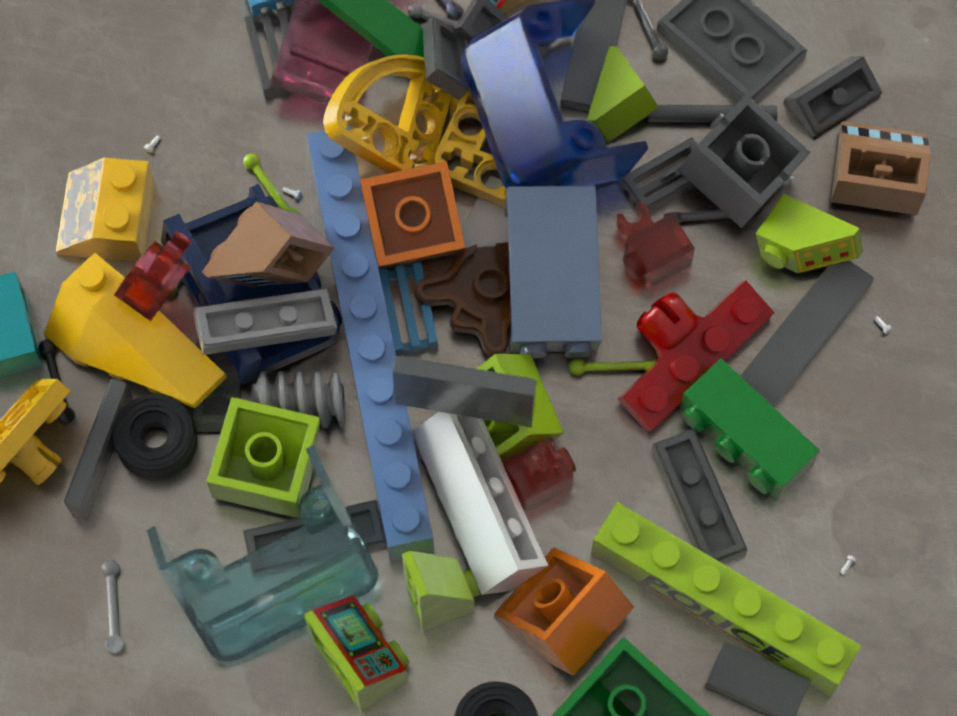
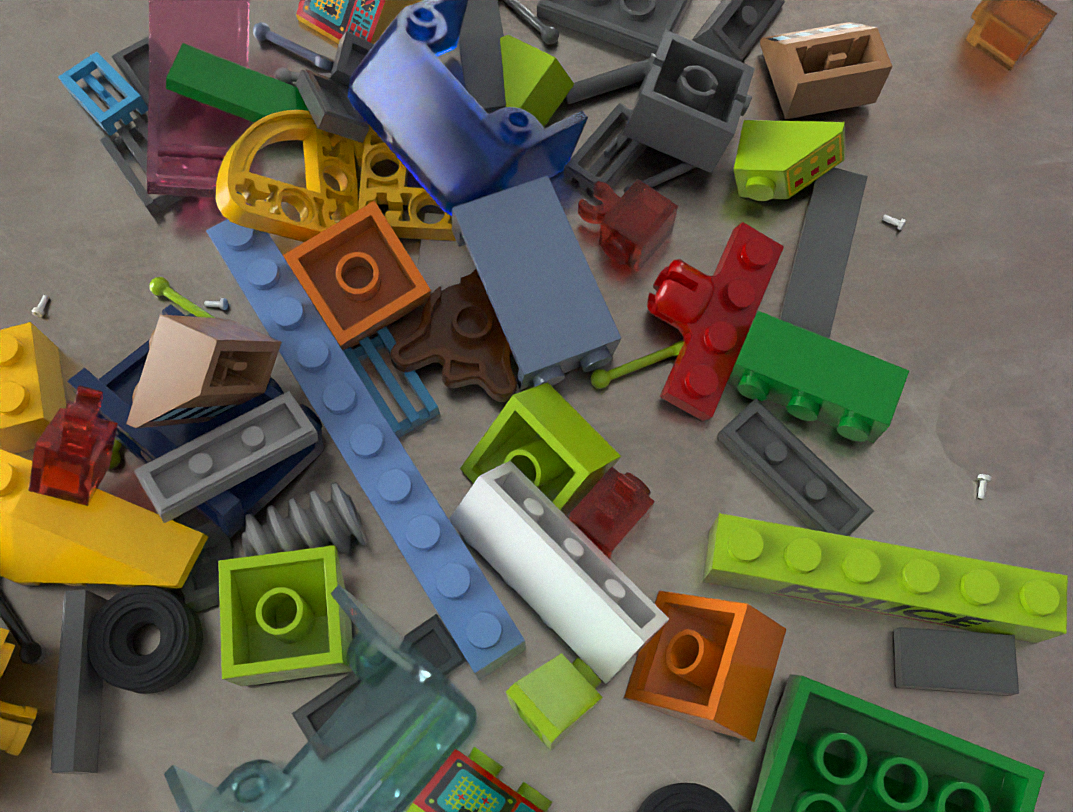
camera: 20 degrees left, 0 degrees up
dark grey tile [393,356,536,427] -> none

